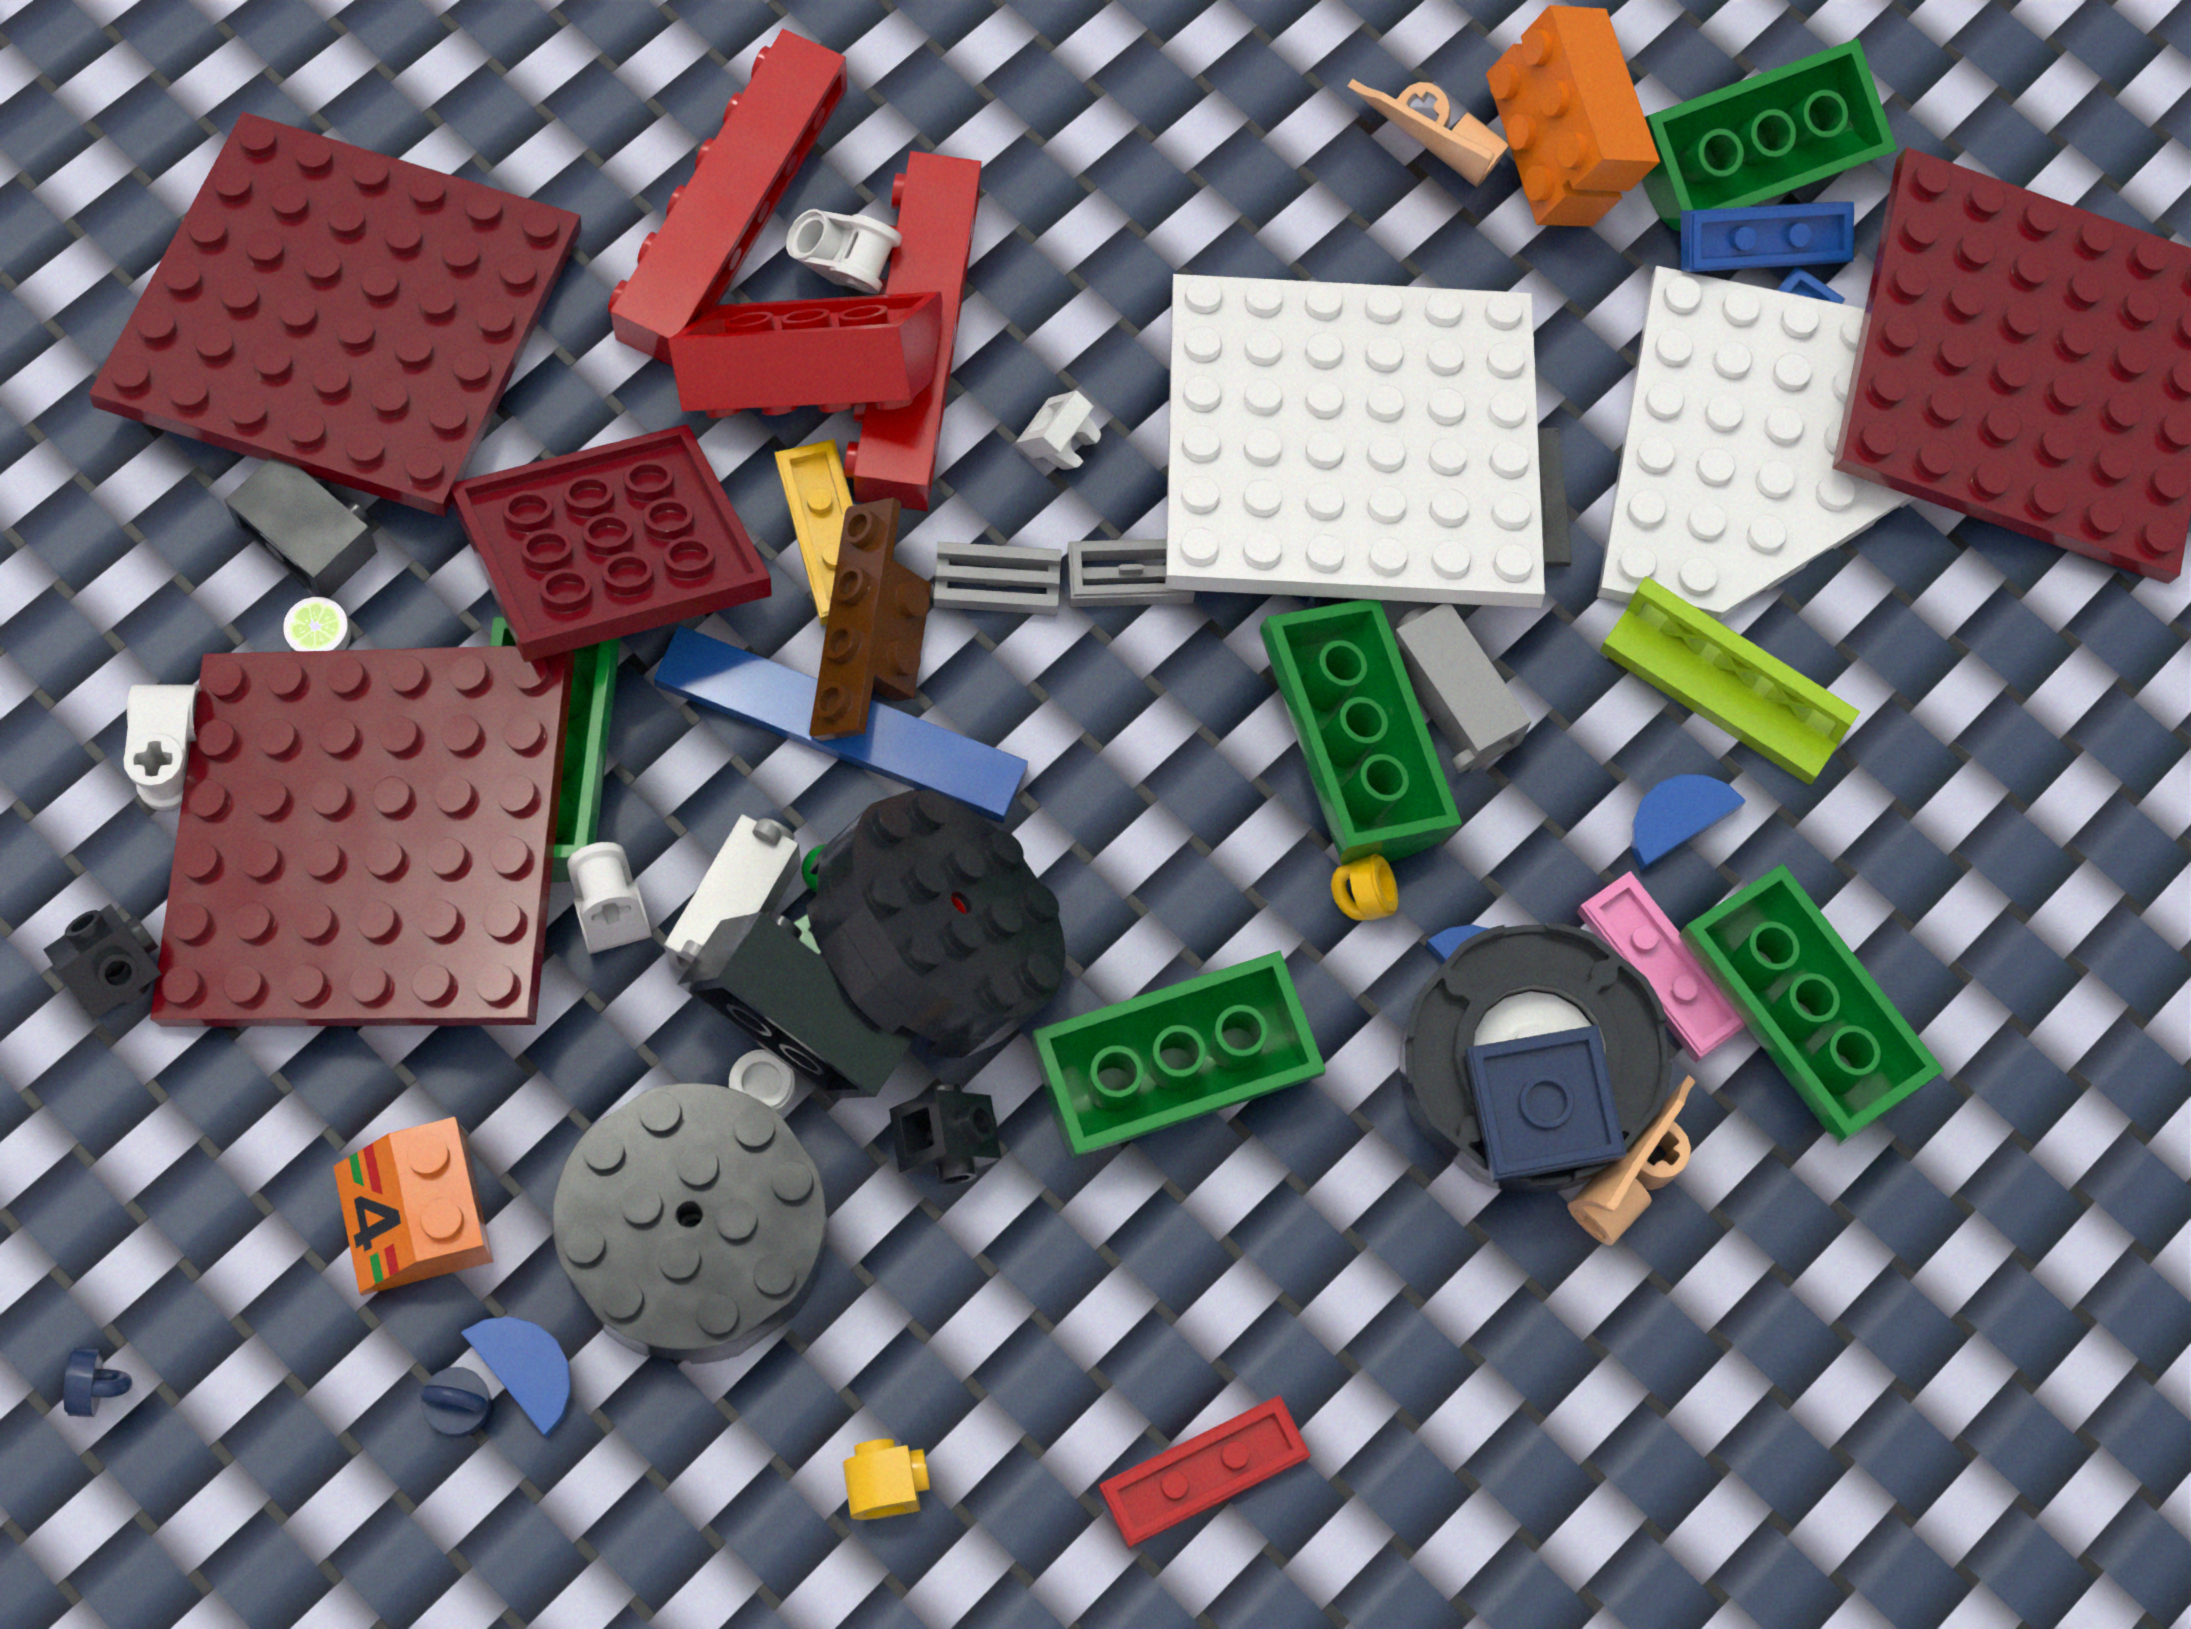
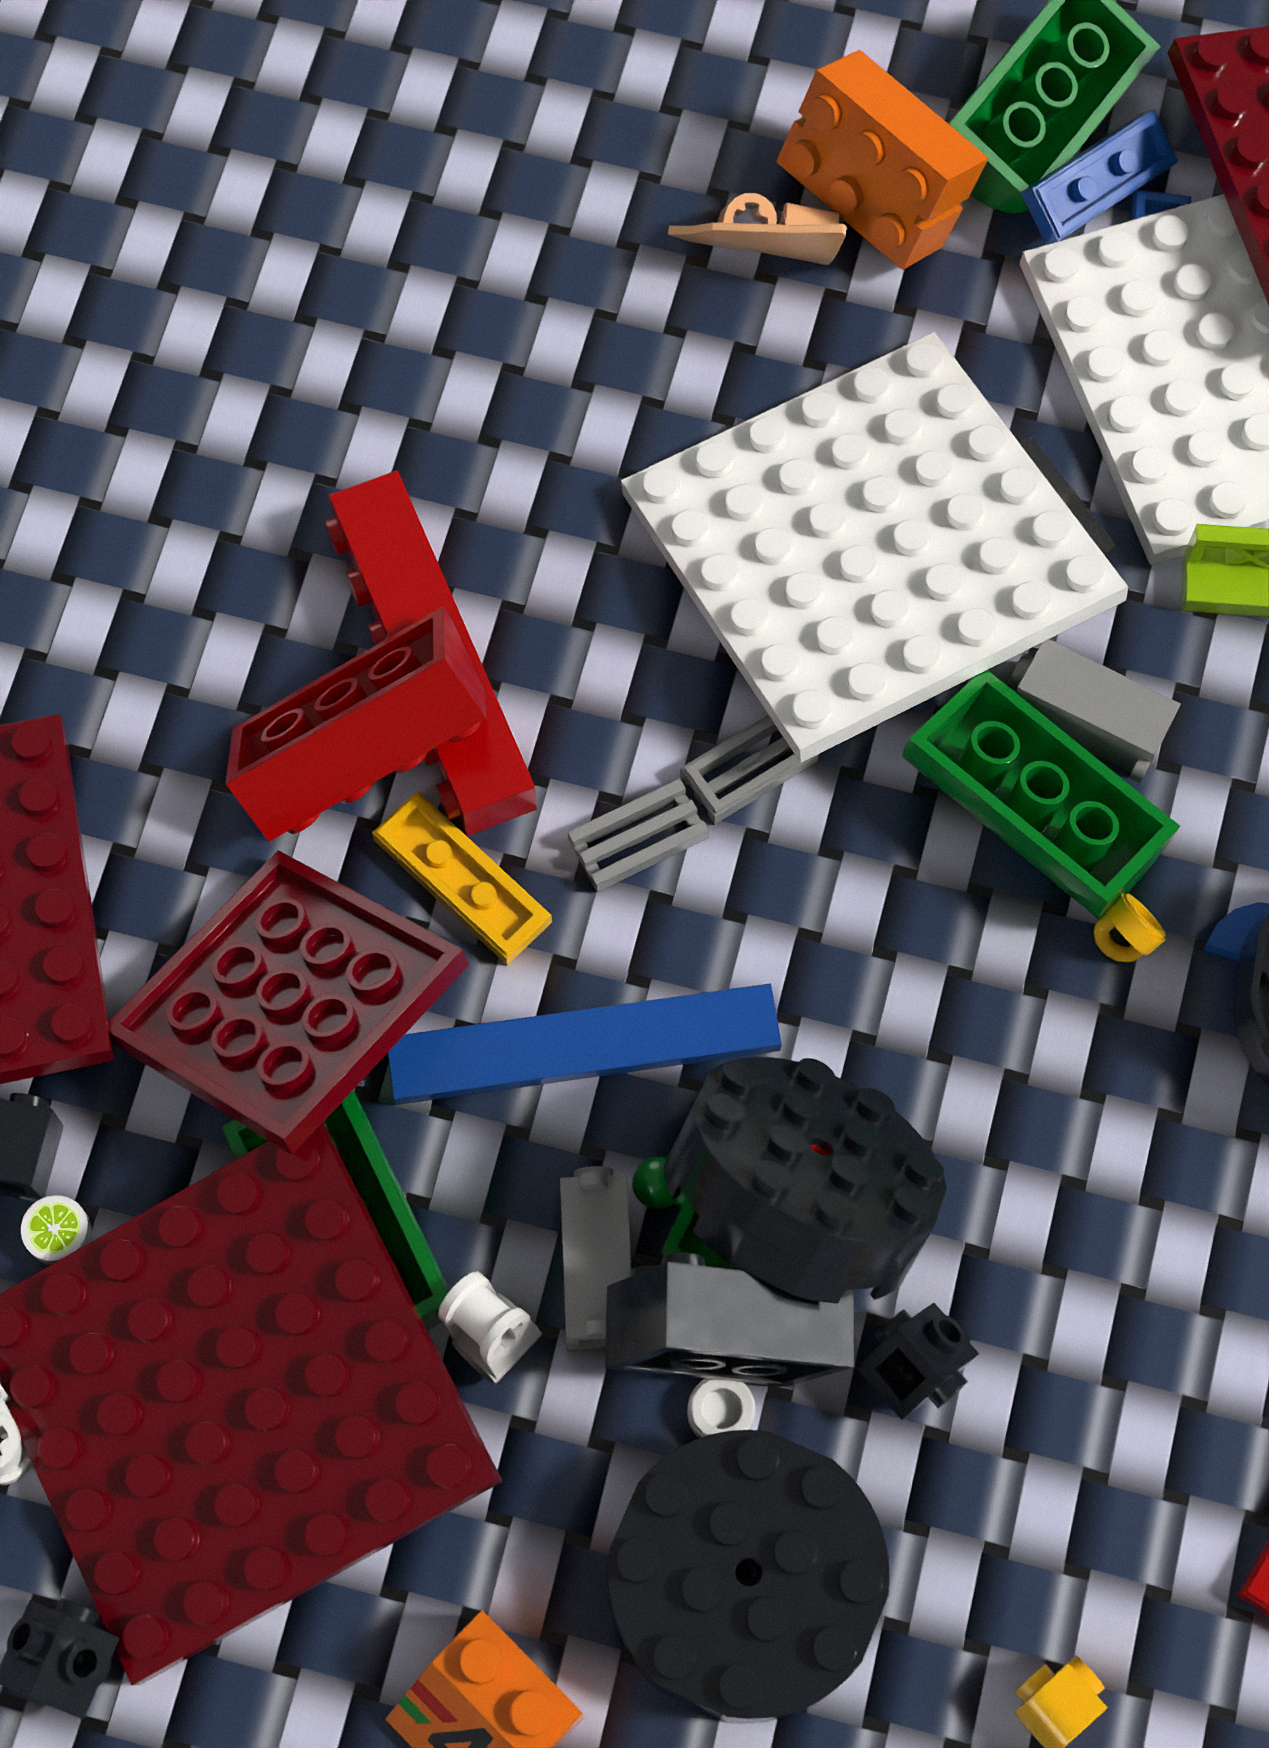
camera: 25 degrees left, 0 degrees up
brick [608,28,847,366] -> none
white piece [786,209,903,294] -> none
reddish brown bracket [809,497,931,741] -> none
white tile [1015,390,1101,470] -> none
green brick [1032,950,1326,1158] -> none

